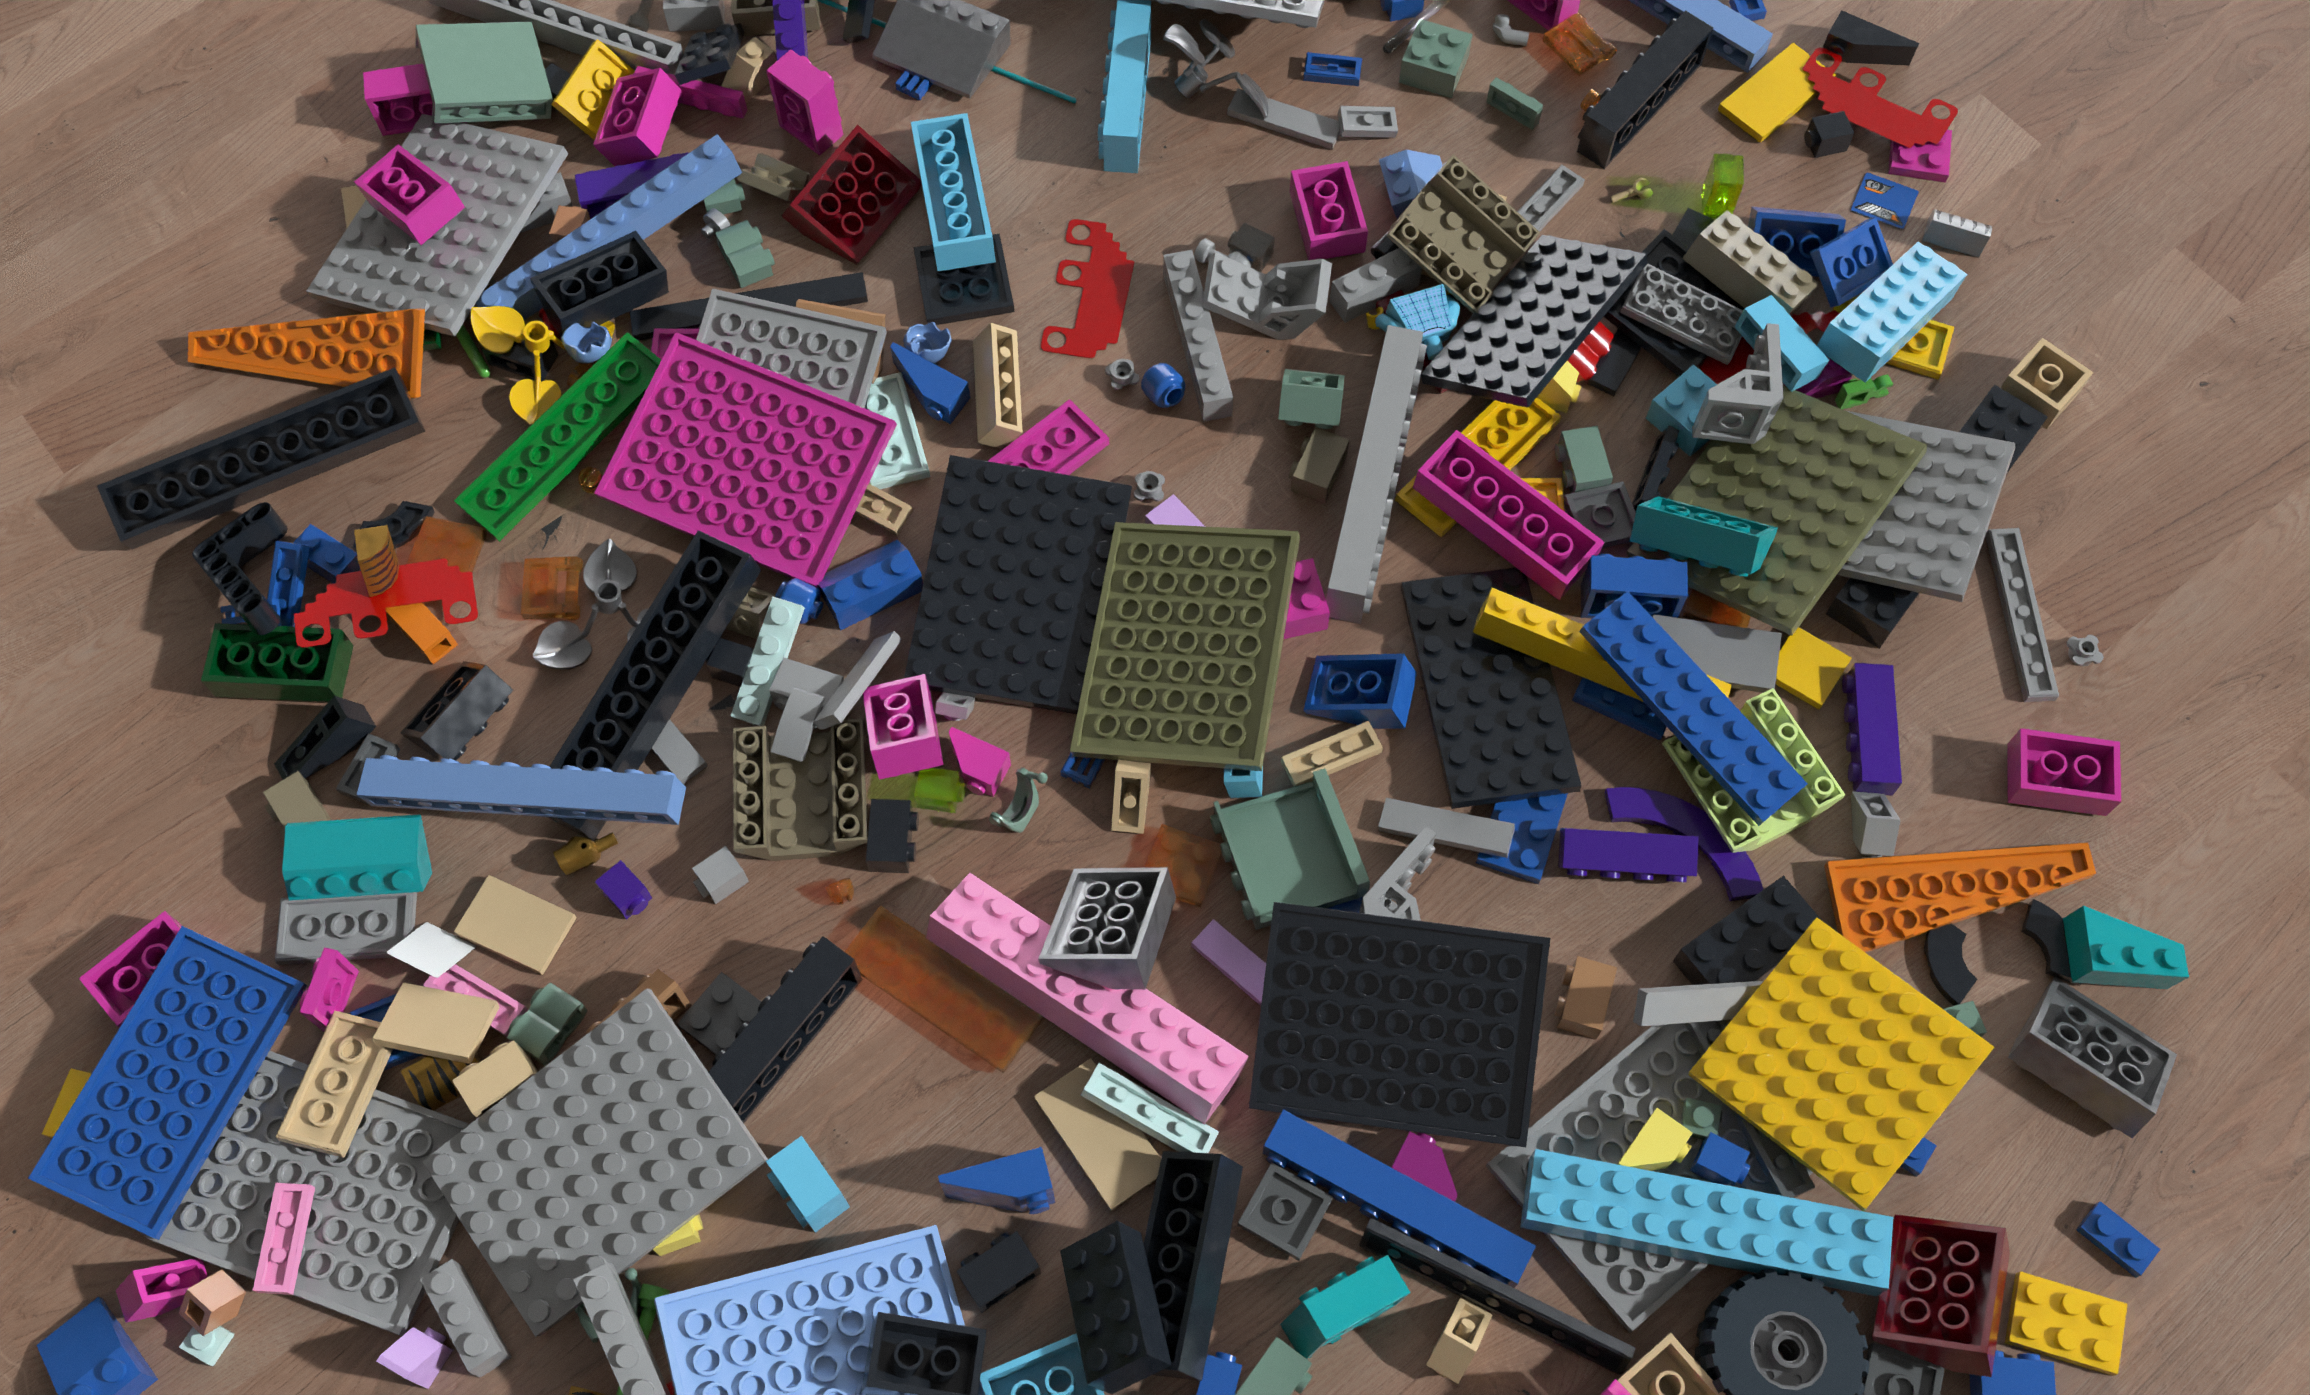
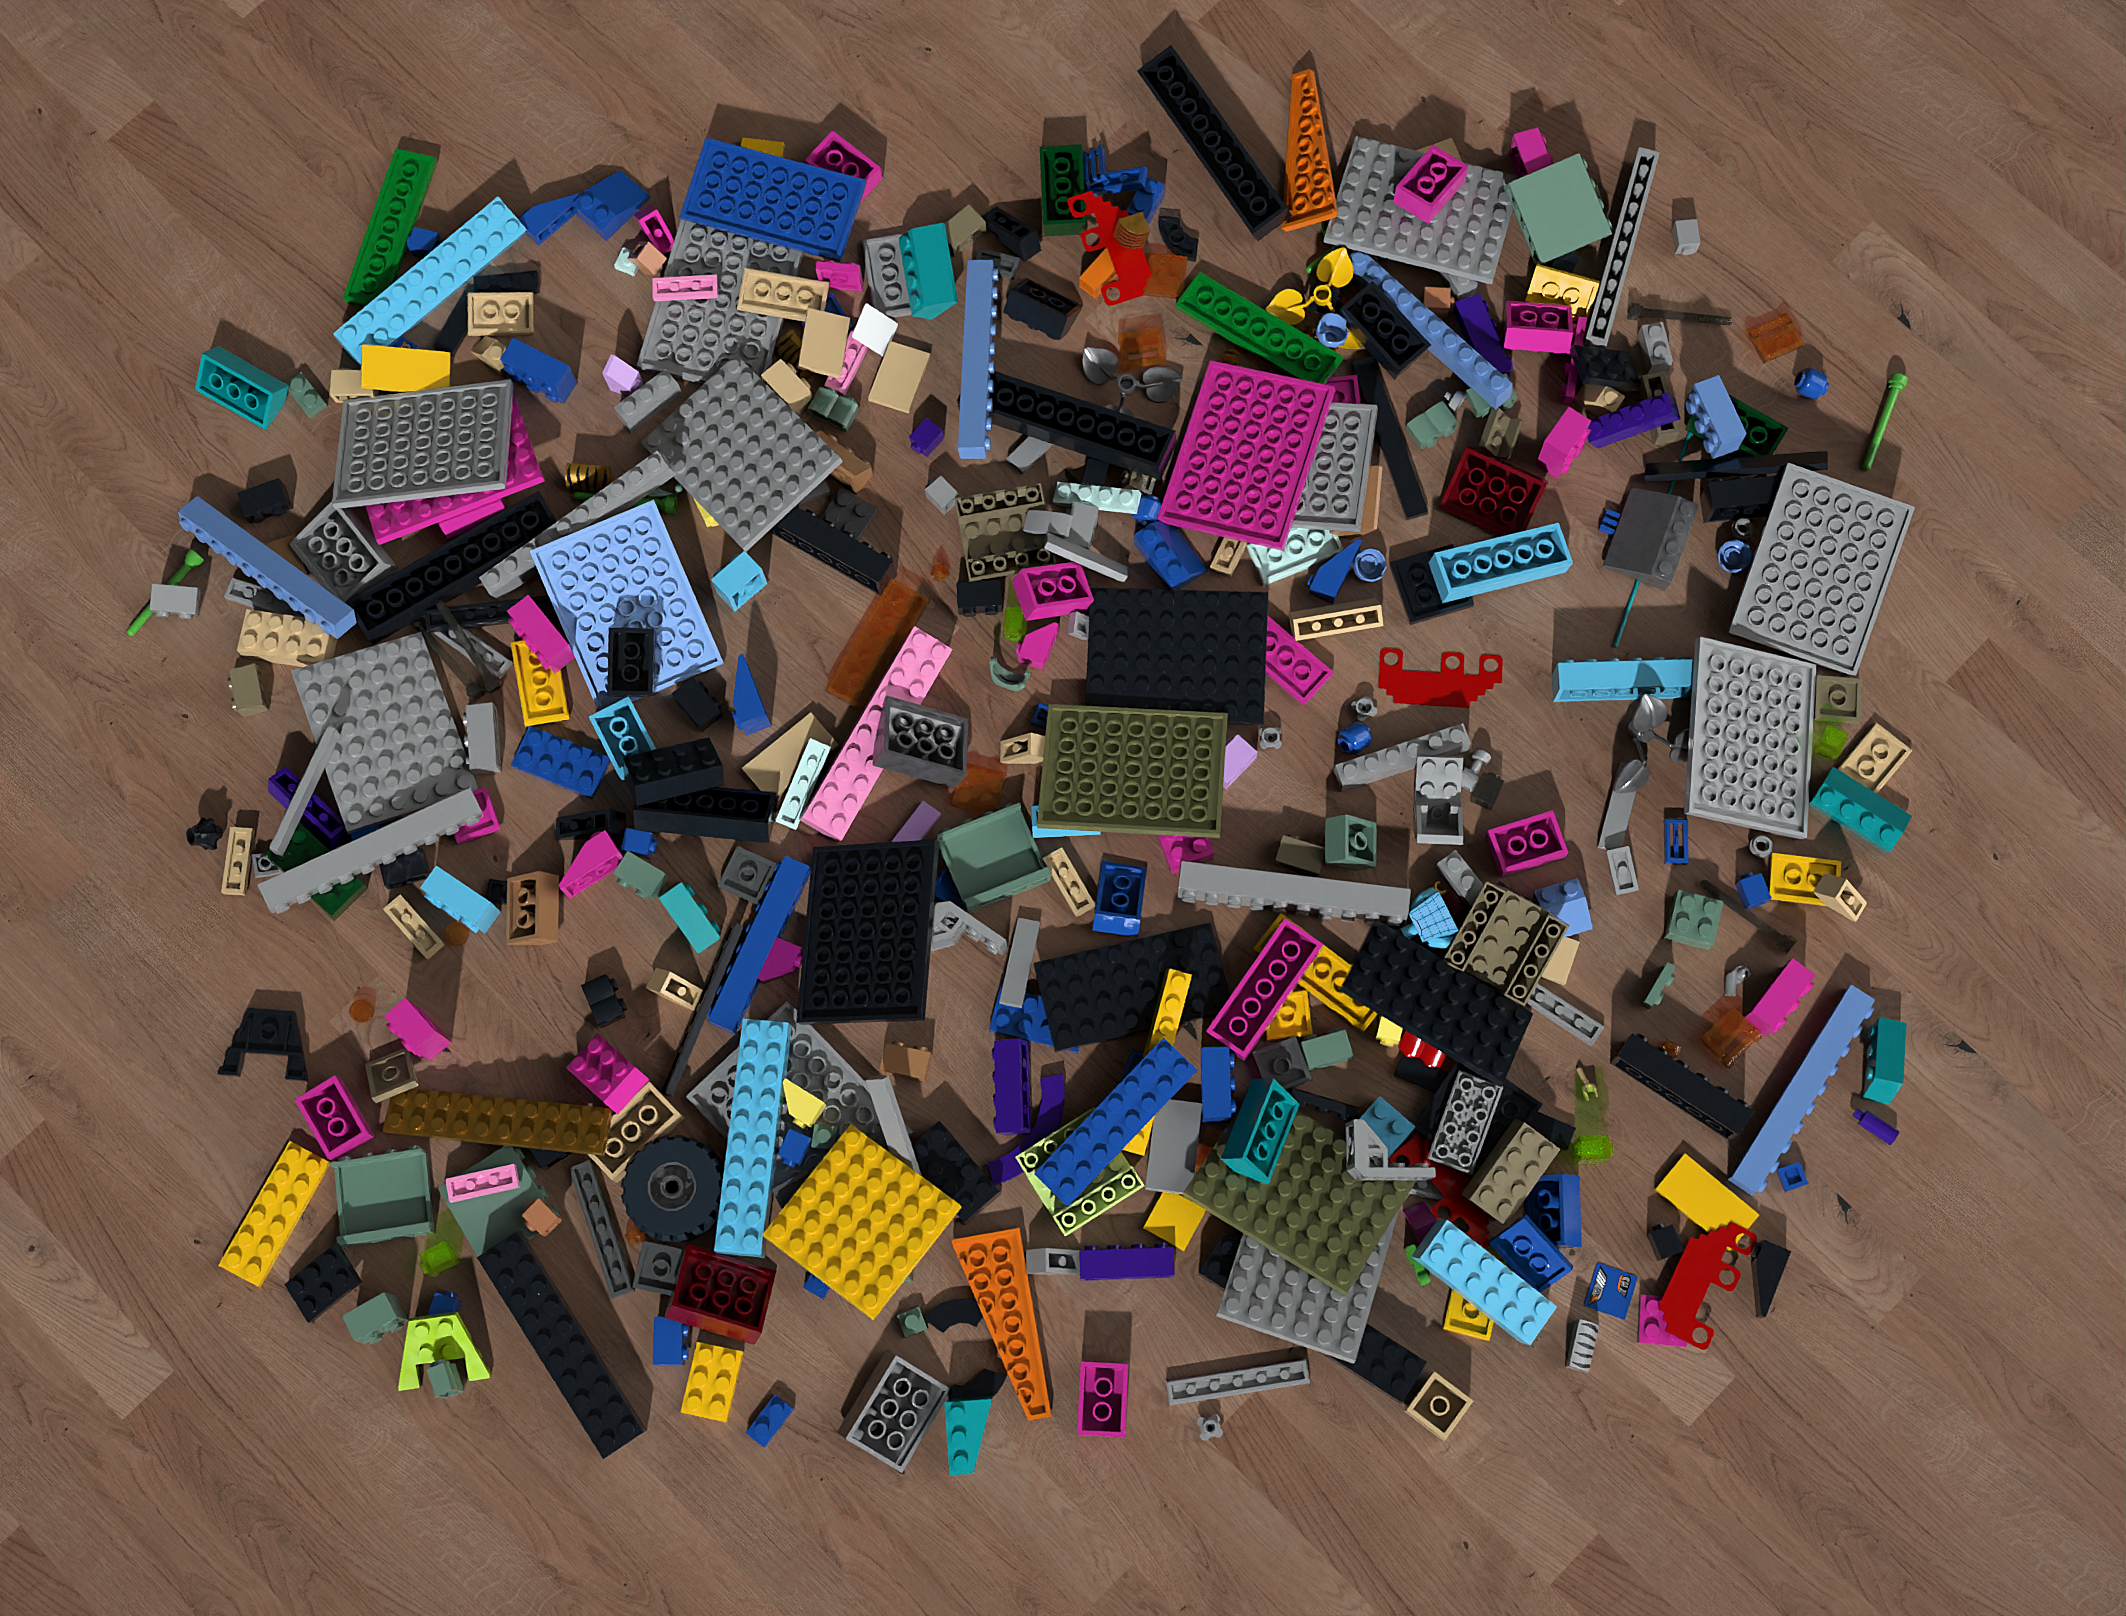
camera: 90 degrees right, 10 degrees up
black beam [192,502,288,635] -> none
pearl gold piece [553,832,619,875] -> none
medium azure brick [1735,295,1829,392] -> none

